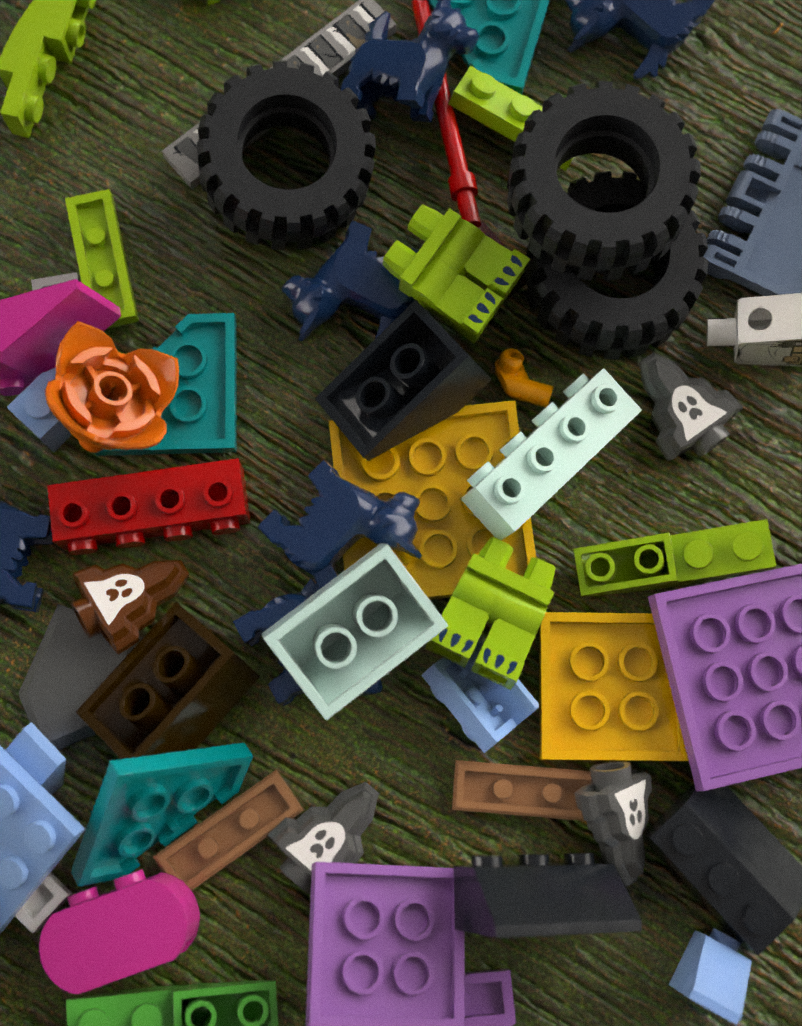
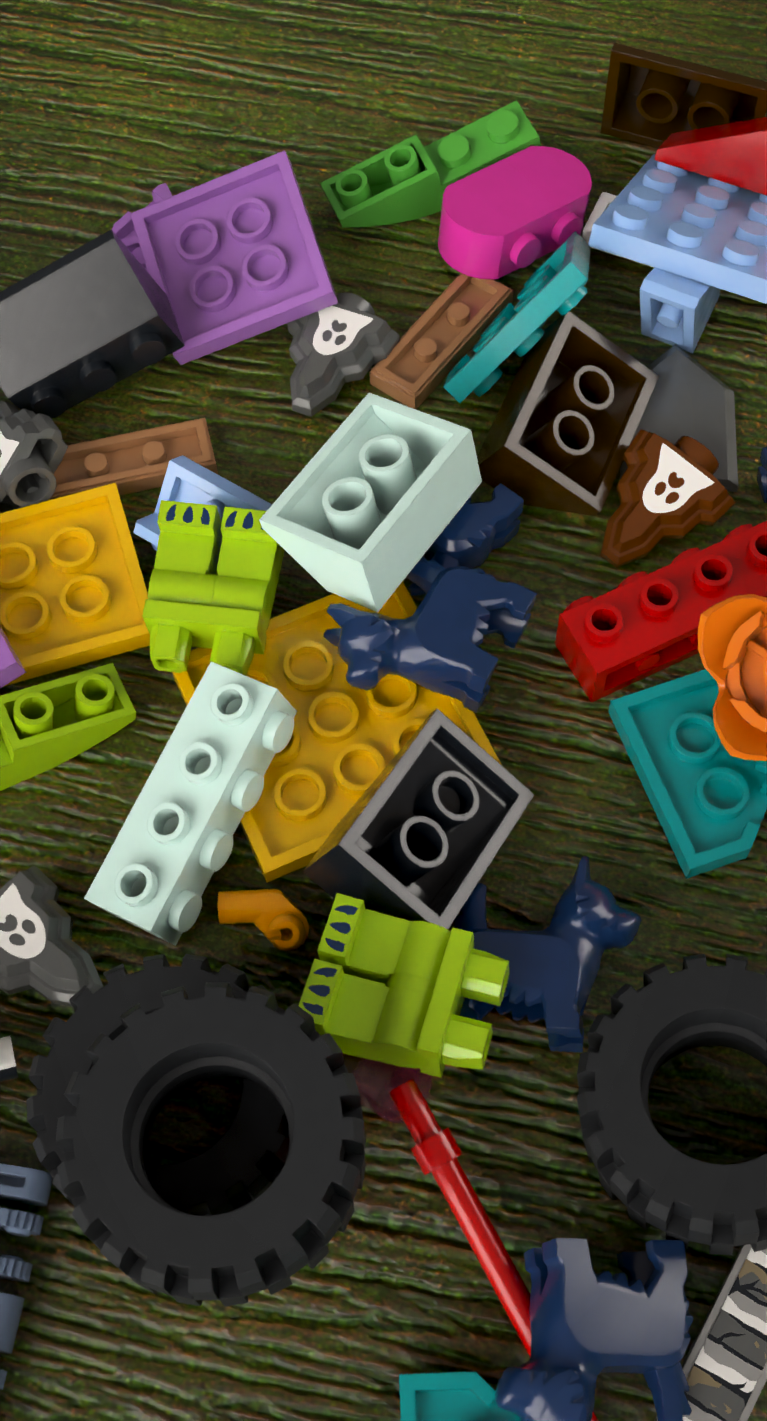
camera: 165 degrees right, 15 degrees down
lime plate [448,66,573,171] -> none

